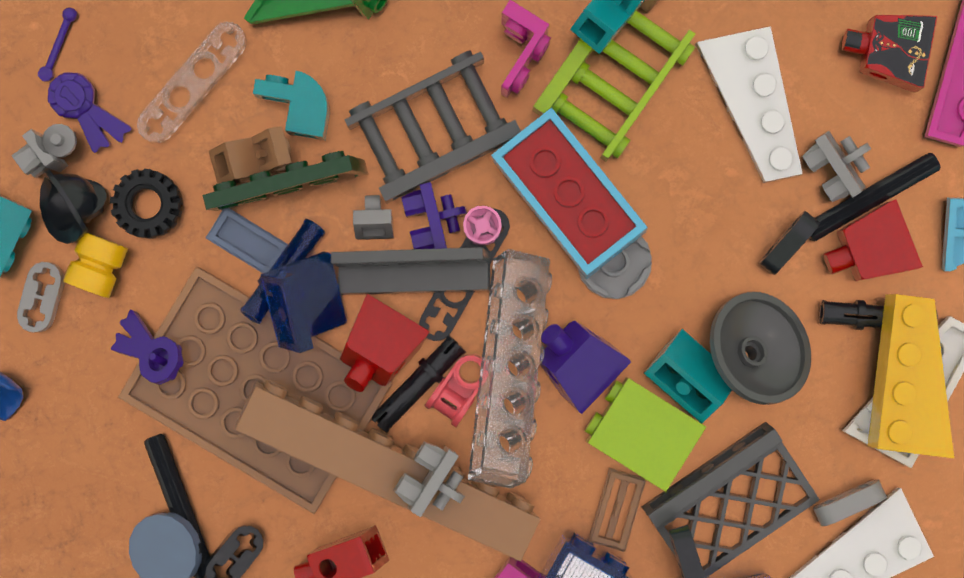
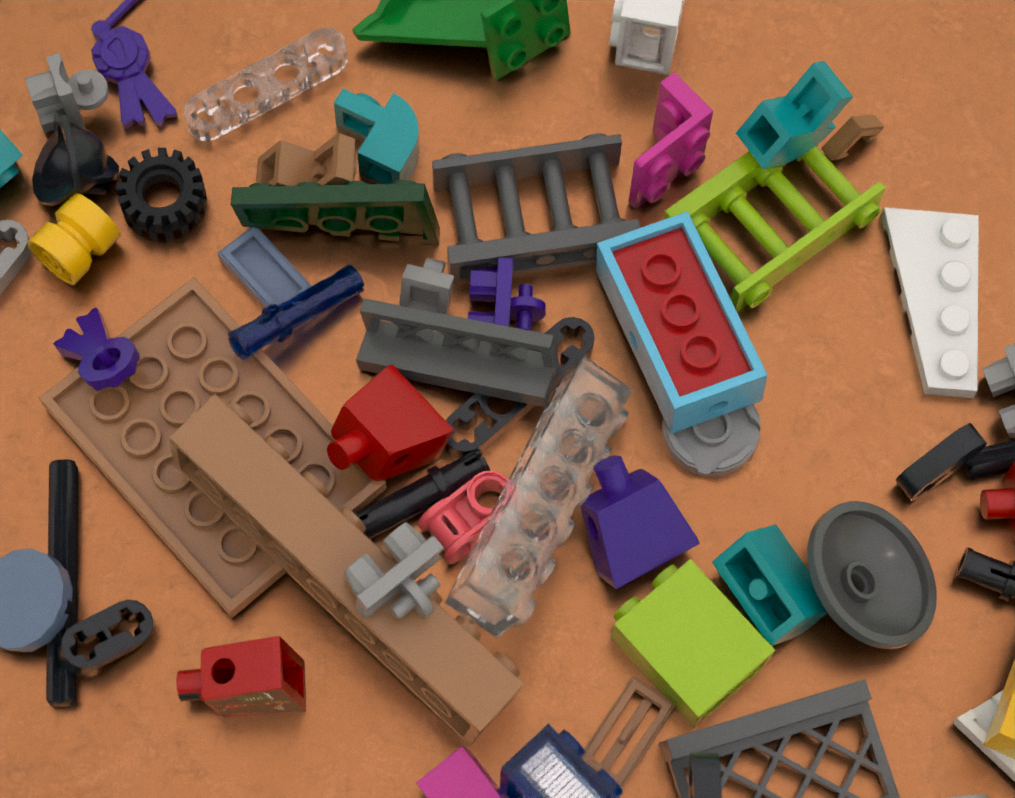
camera: 15 degrees right, 20 degrees down
clear blue bracket [261,252,347,353] -> none
bright pink wheel [463,206,502,246] -> none

